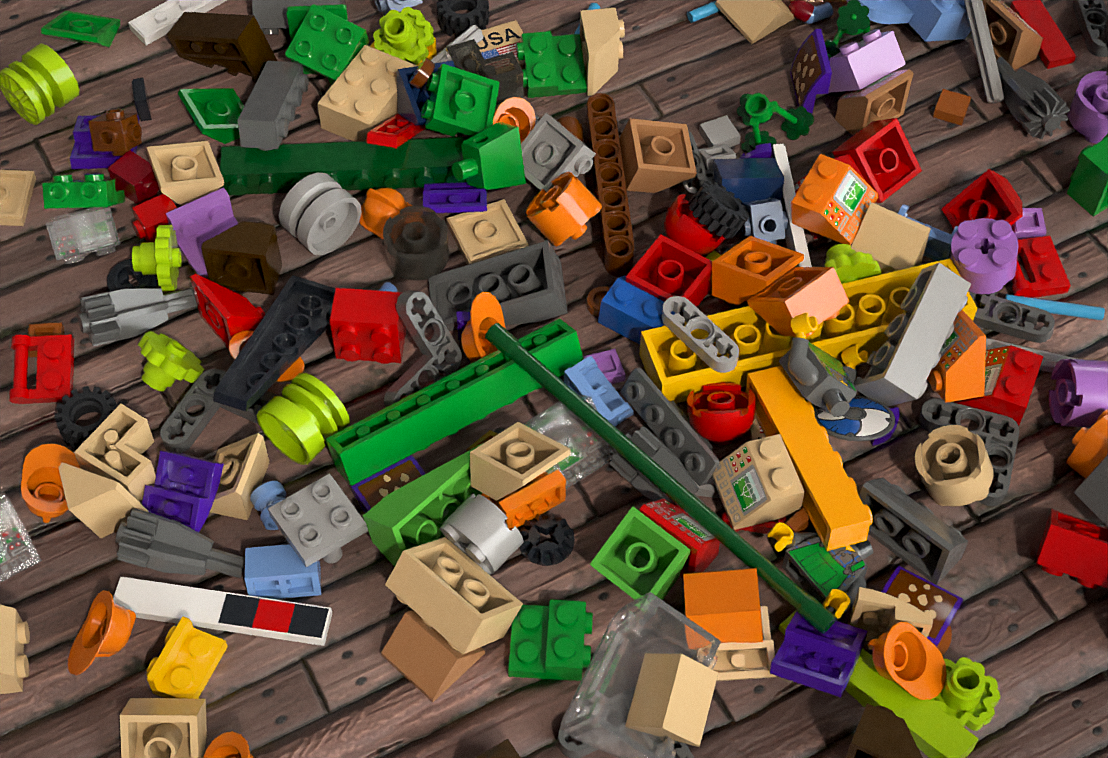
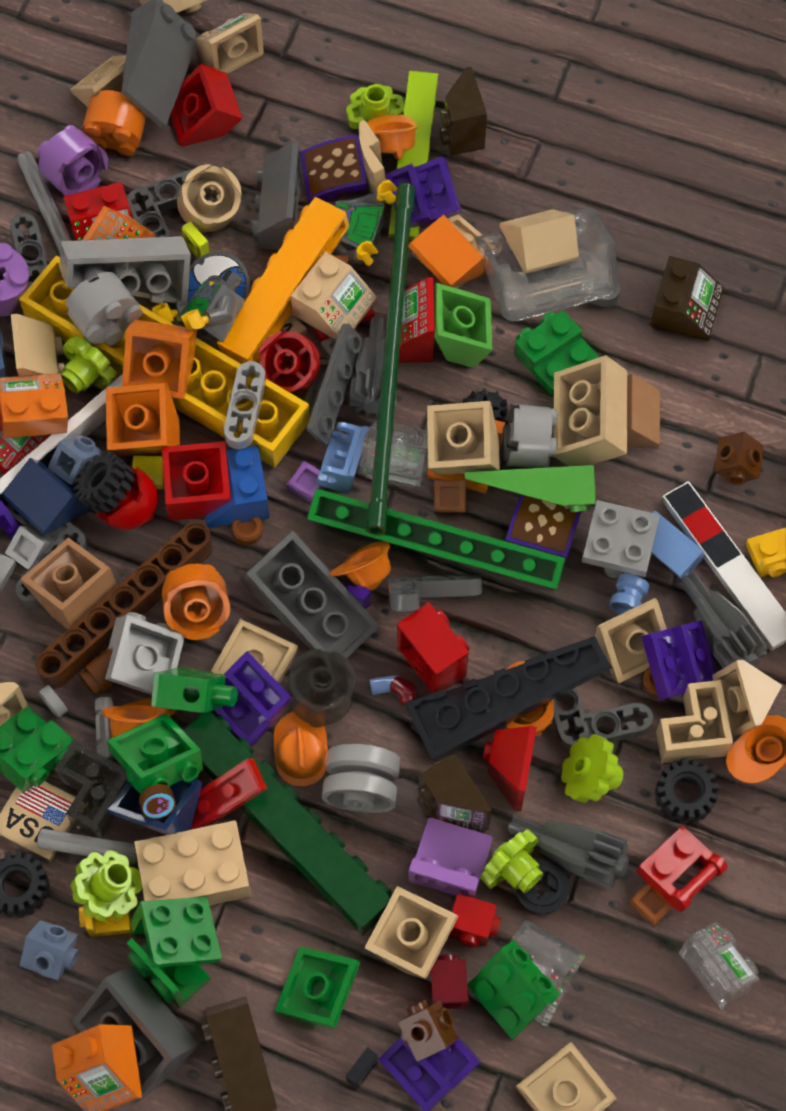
camera: 130 degrees left, 10 degrees up
dark grey brick [238,61,309,151] -> none
lime wheel [256,373,350,465] -> none
none -> light grey tile [38,685,68,718]
none -> light grey brick [66,272,142,345]
none -> neon yellow tile [182,221,210,259]
none -> reddish brown brick [715,431,763,485]

